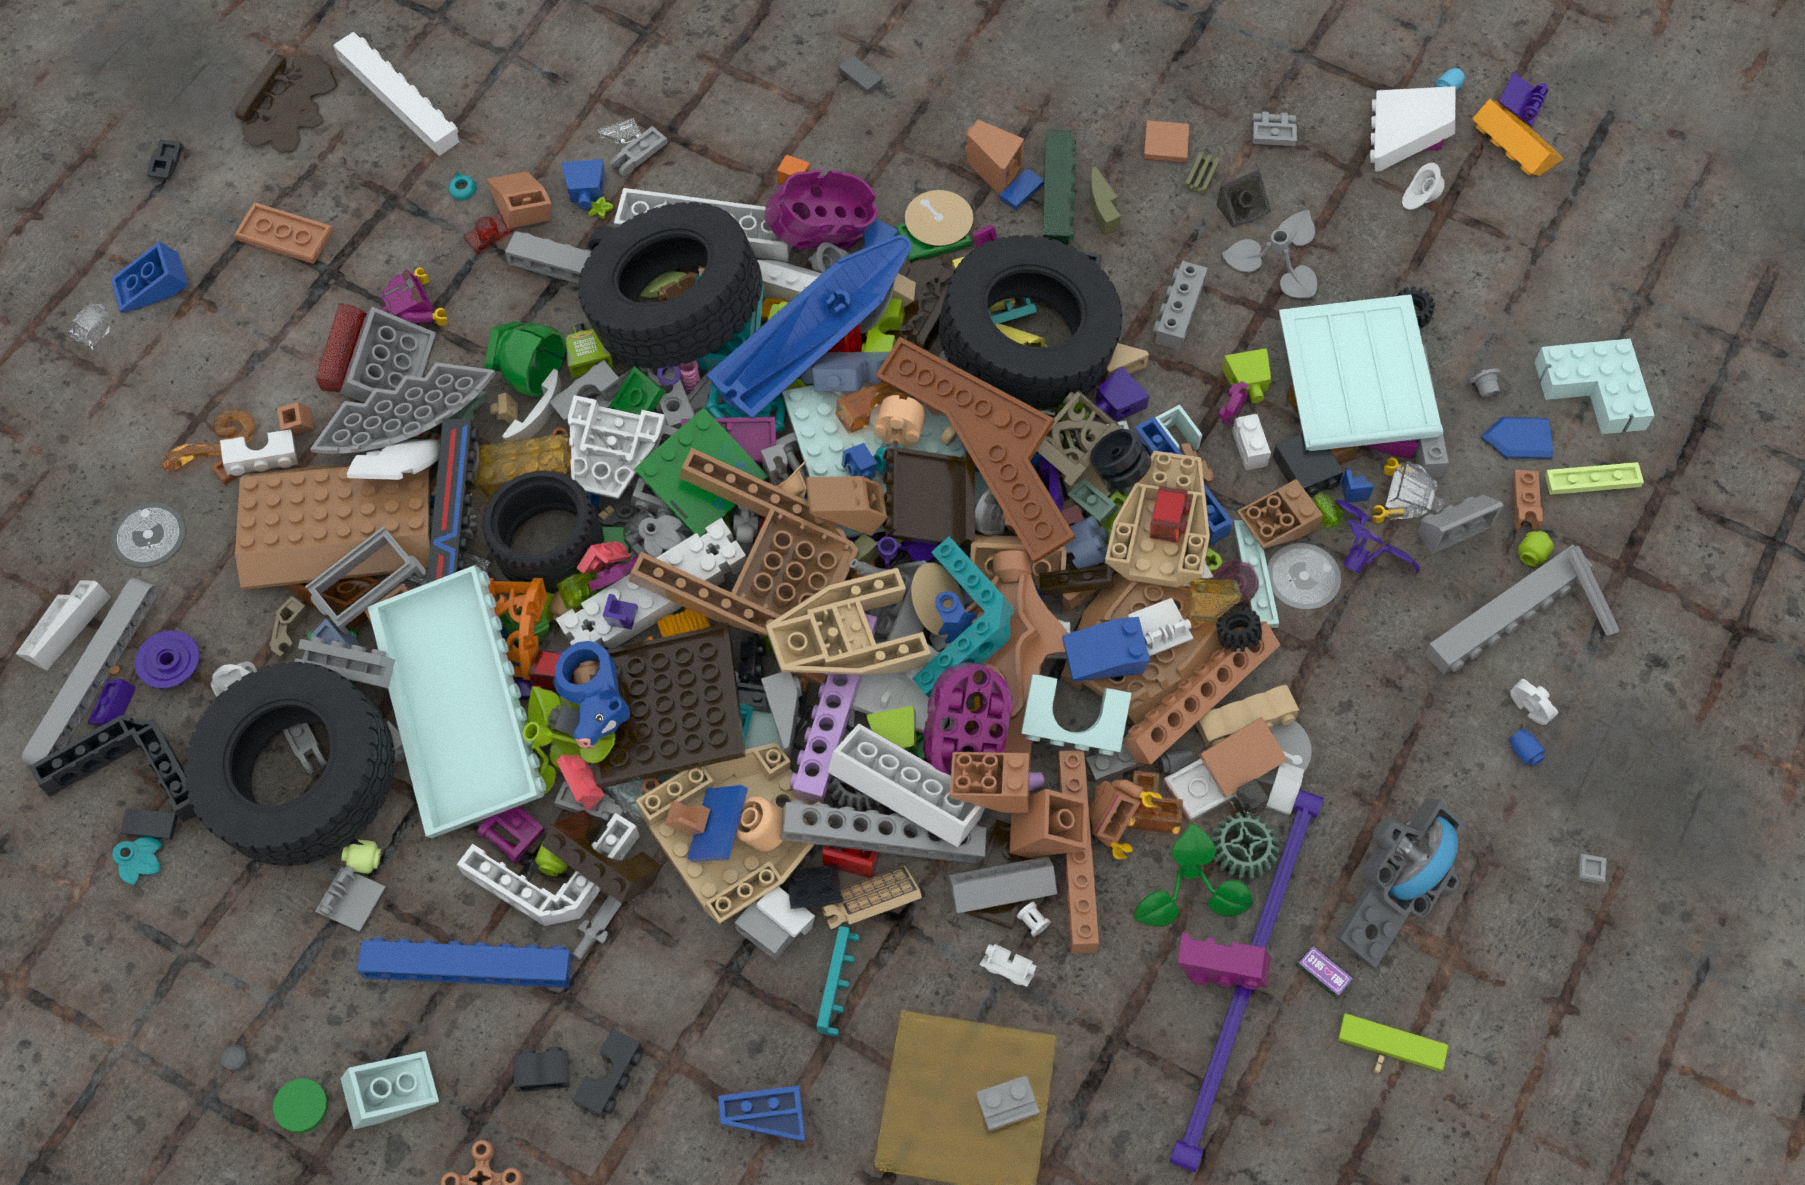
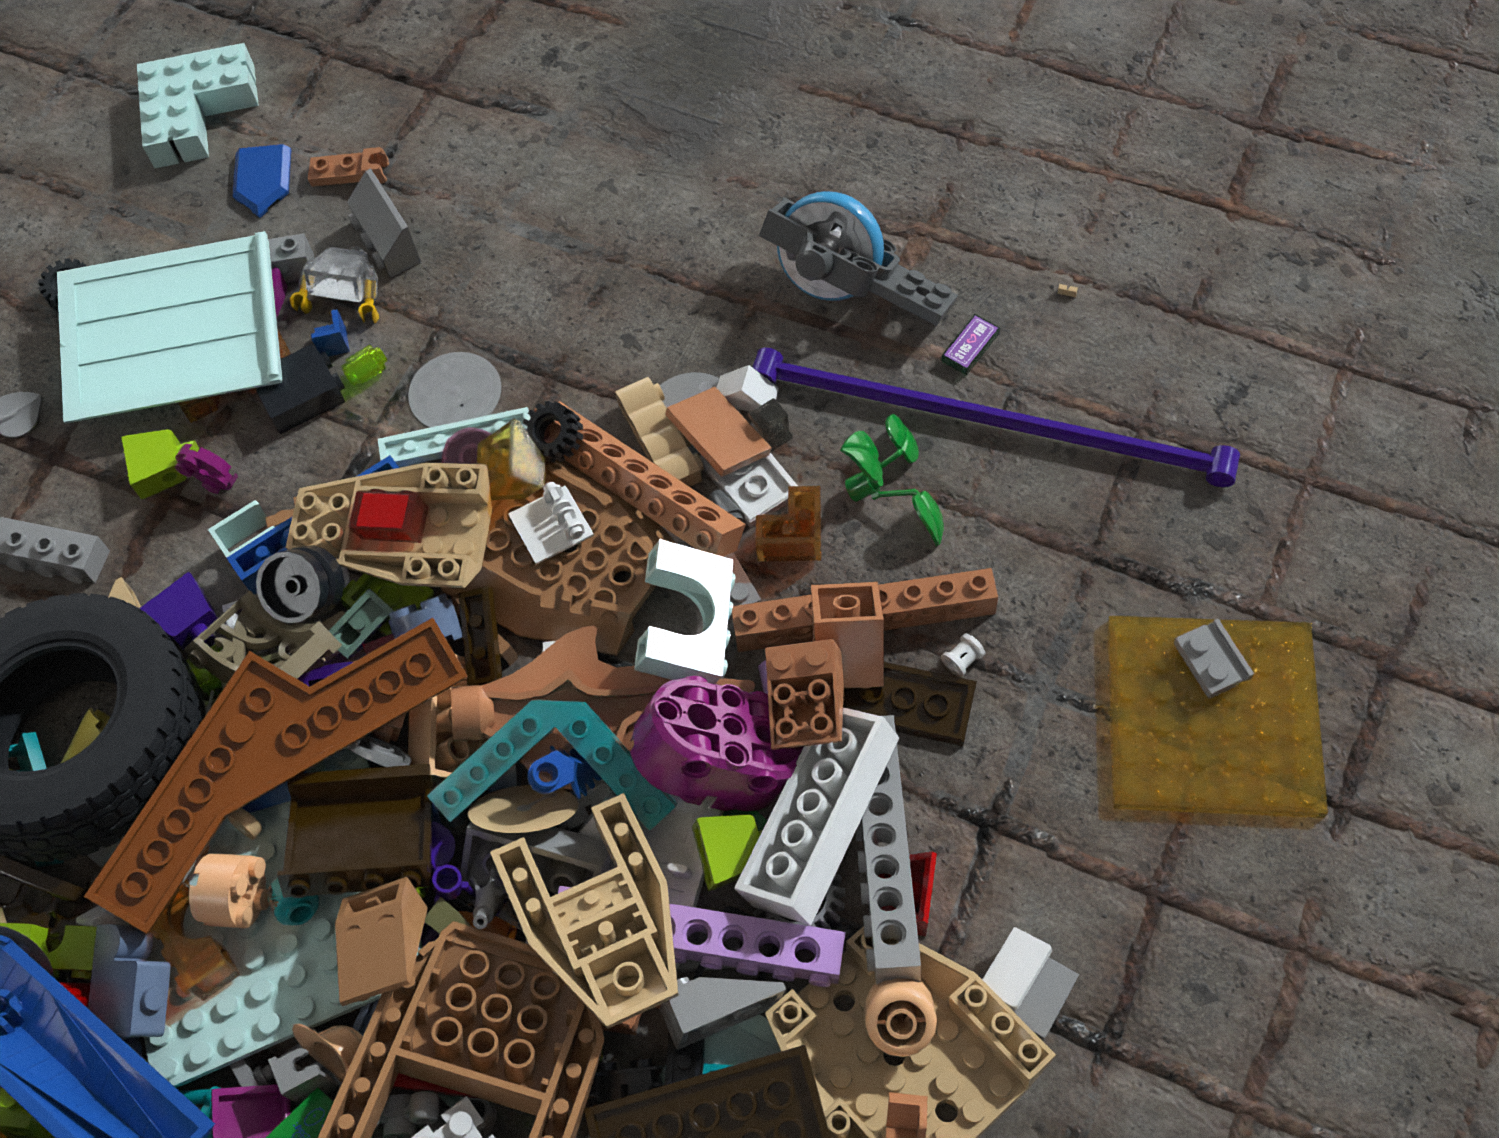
camera: 90 degrees left, 0 degrees up
blue tile [687,785,748,862] -> none
blue wedge [718,1086,806,1142] -> none
black hinge [787,865,842,909] -> none
teal hinge [817,926,860,1036] -> none
tan tile [821,865,922,929] -> none
blue brick [841,443,877,480] -> none
light grey brick [949,856,1057,913] -> none
white hinge [980,944,1037,987] -> none
blue slope [1062,617,1150,681] -> none
nougat torso [1088,780,1162,859] -> none
magenta wedge [1178,933,1271,989] -> none
sand green gear [1211,812,1279,880] -> none
white brick [1232,414,1271,470] -> none
medium nougat slope [1237,479,1323,549] -> none
dark purple plant [1333,499,1420,573] -> none
lime tile [1338,1013,1448,1072] -> none
light grey brick [1425,545,1593,675] -> none
light grey piece [1469,368,1501,398] -> none
blue brick [1509,728,1546,766] -> none
white plate [1510,679,1558,725] -> none
lime head [1517,531,1554,567] -> none
yellowish green plate [1545,462,1644,495] -> none
light grey axle [1567,546,1619,636] -> none
light grey tile [1577,853,1607,885] -> none

